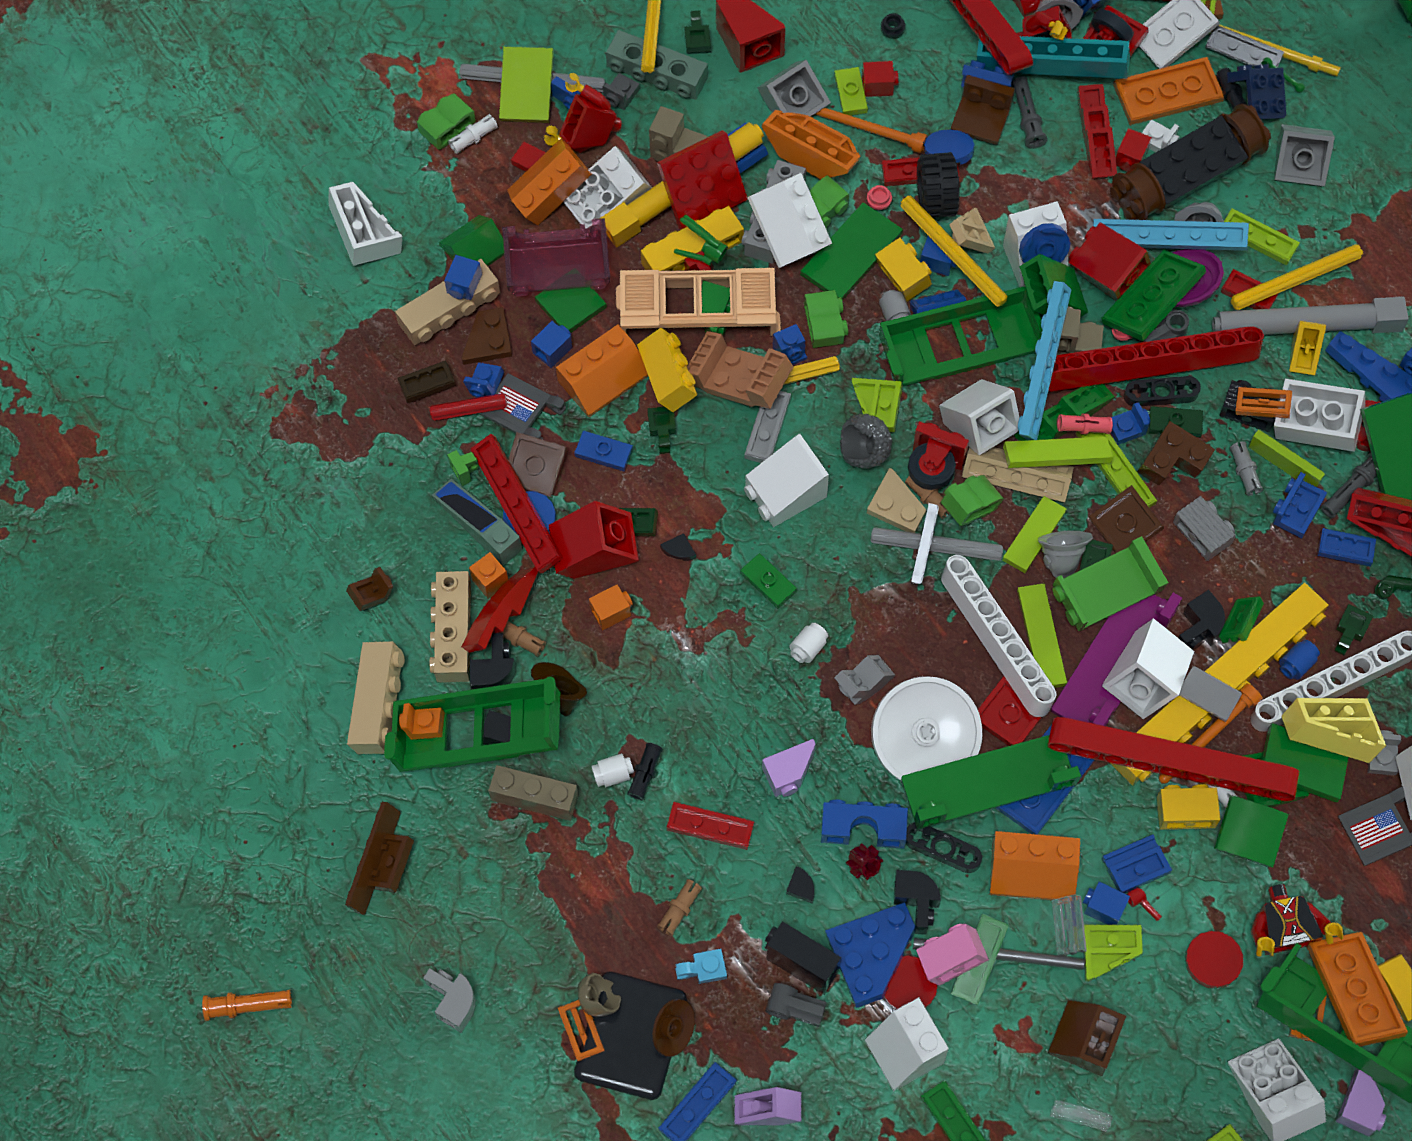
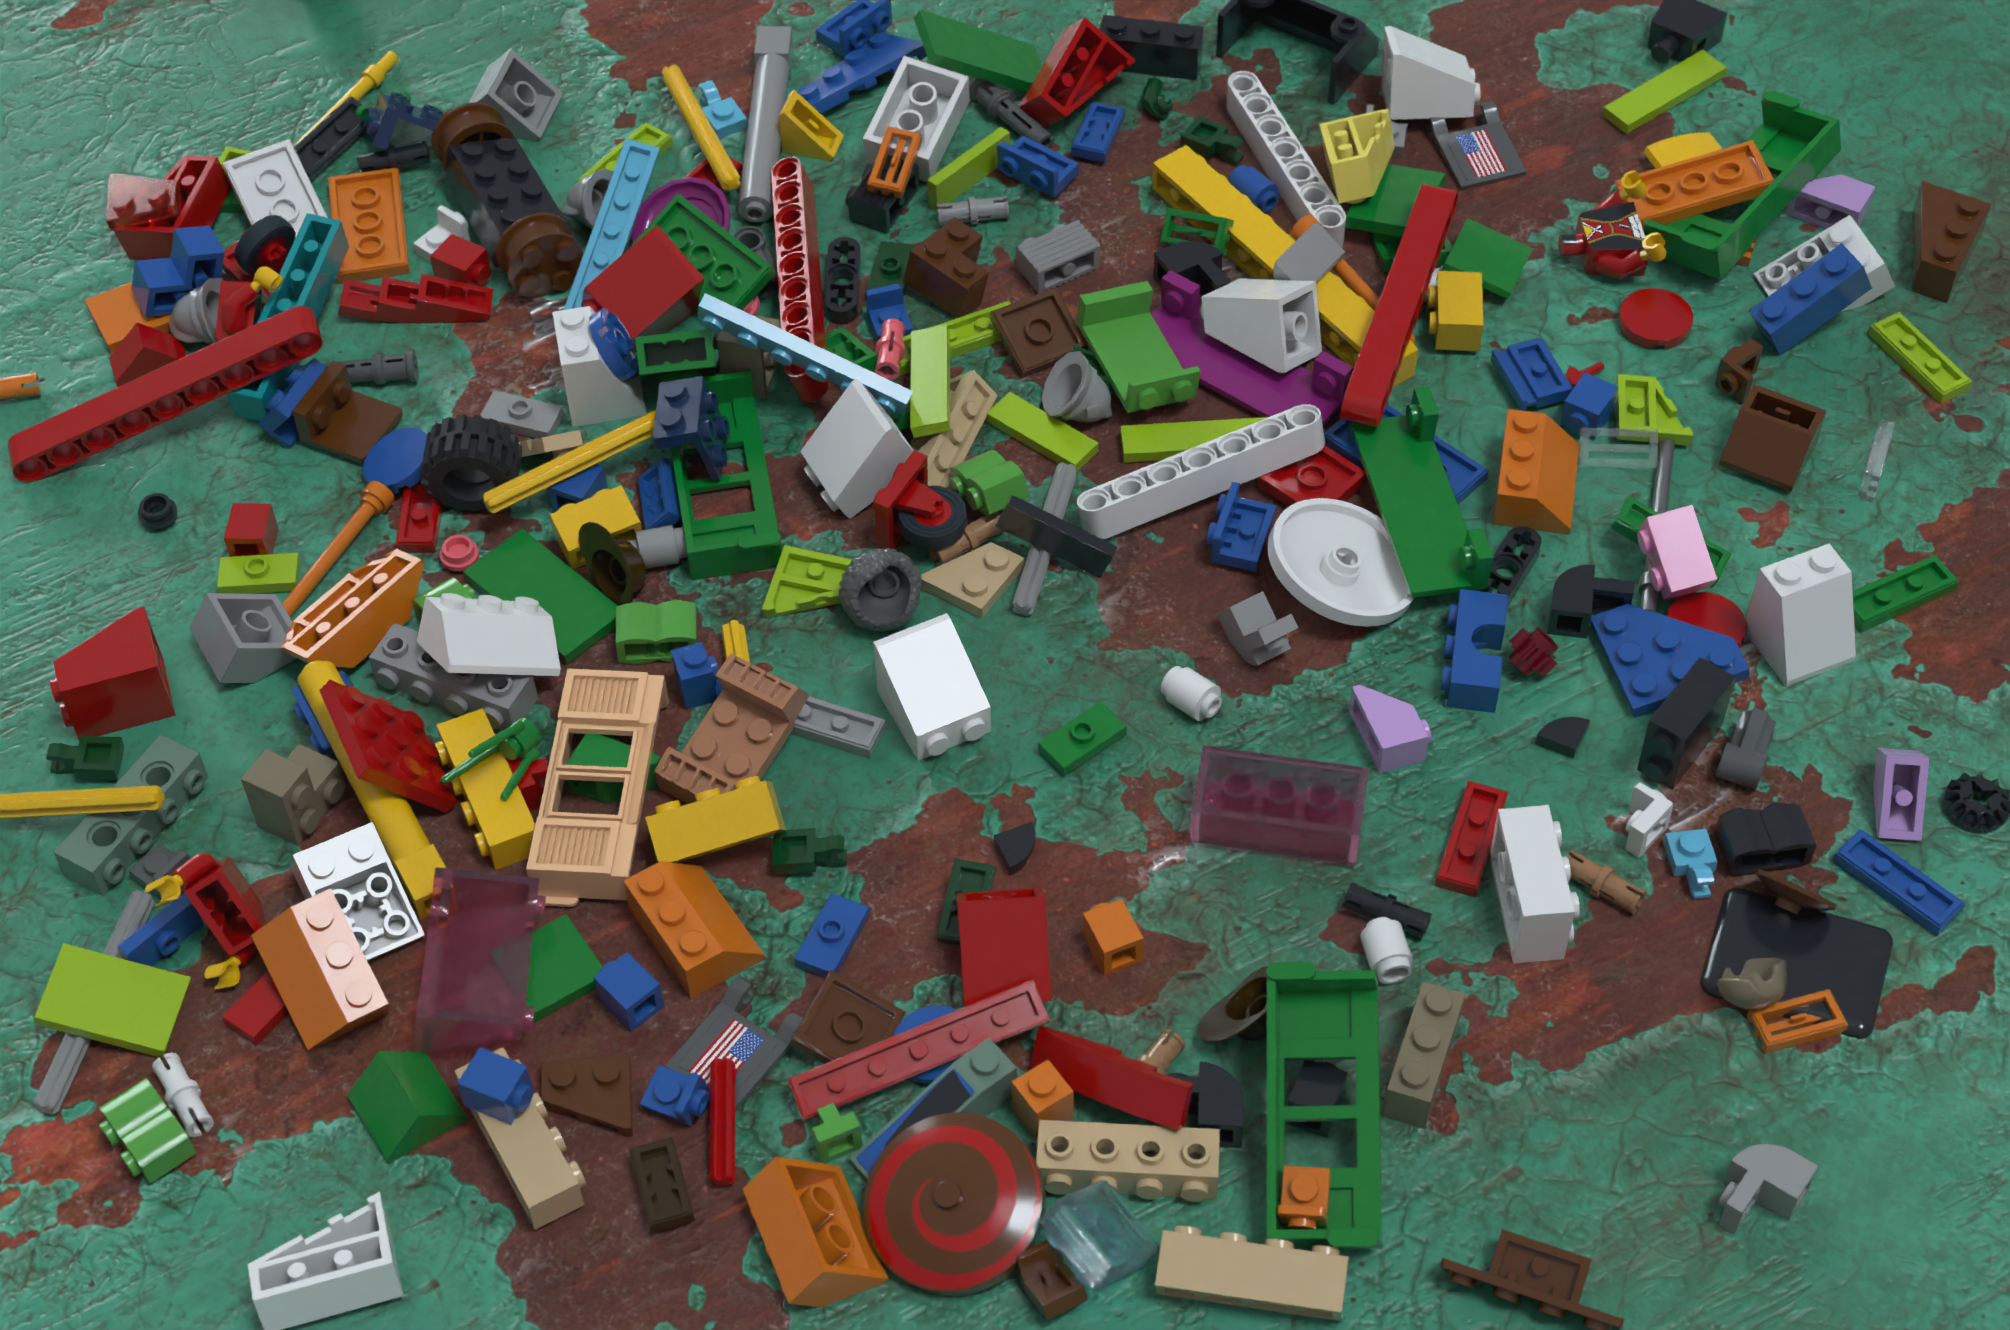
camera: 85 degrees left, 15 degrees down
none -> light grey plate [480,391,564,438]
none -> dark brown piece [578,522,646,606]
none -> dark blue bracket [653,376,730,481]
none -> medium azure plate [698,80,748,139]
none -> orange slope [743,1157,888,1307]
none -> reddish brown dish [863,1112,1046,1296]
none -> clear light blue brick [1039,1180,1160,1291]
none -> clear pink brick [1190,746,1369,865]
none -> blue bracket [1206,482,1276,572]
none -> white brick [1489,805,1580,964]
none -> white bracket [1625,782,1673,858]
none -> black brick [1714,802,1817,875]
none -> reddish brown bracket [1715,339,1763,404]
none -> blue brick [1749,243,1872,355]

